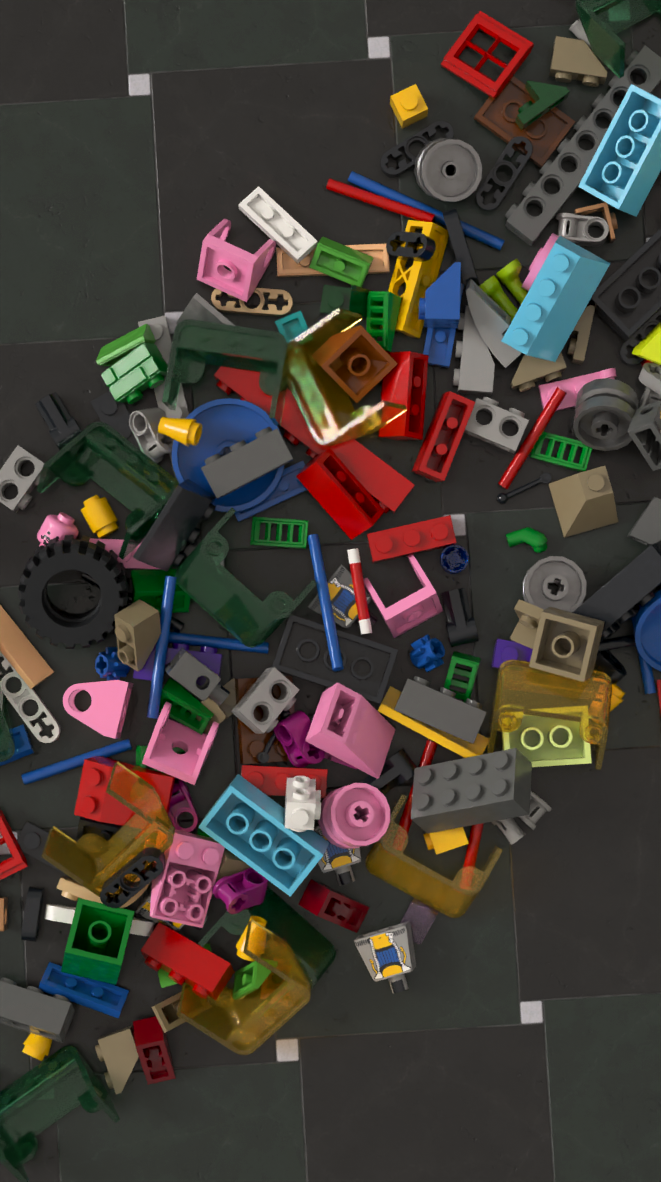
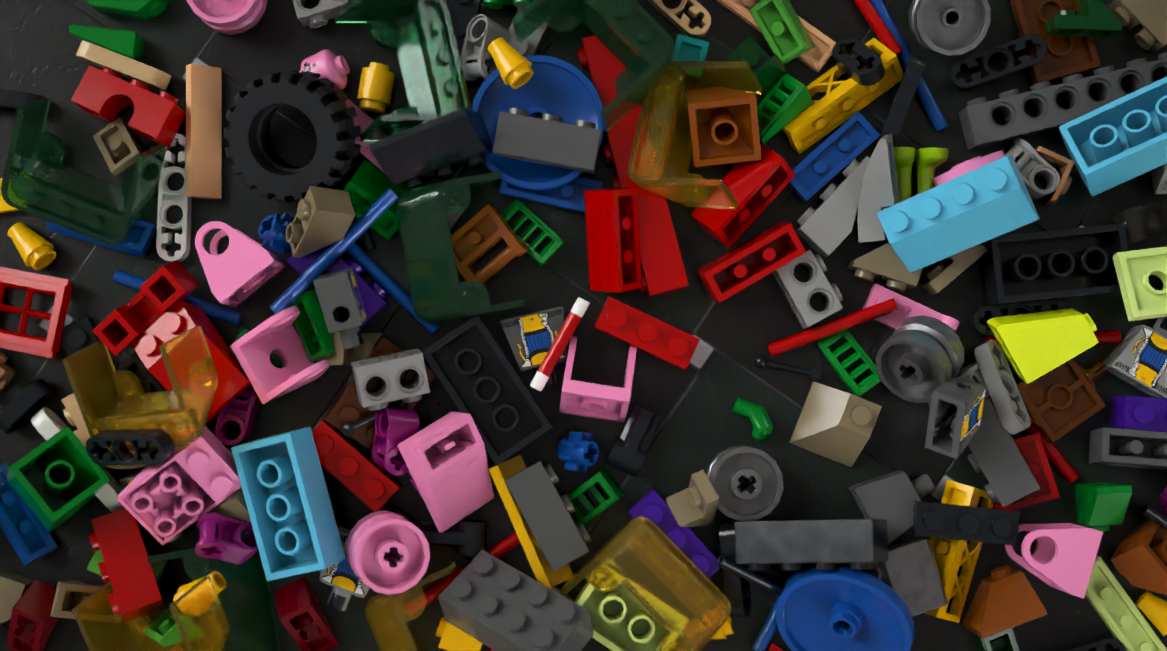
camera: 25 degrees right, 0 degrees up
white brick [285,776,321,832] -> none
blue piece [307,534,344,671] -> none
blue slope [418,262,461,328] -> none
clear blue wheel [440,544,469,574] -> none
dark tan brick [529,607,605,682] -> none
none -> red arch [92,260,200,356]
none -> dark orange plate [440,204,528,292]

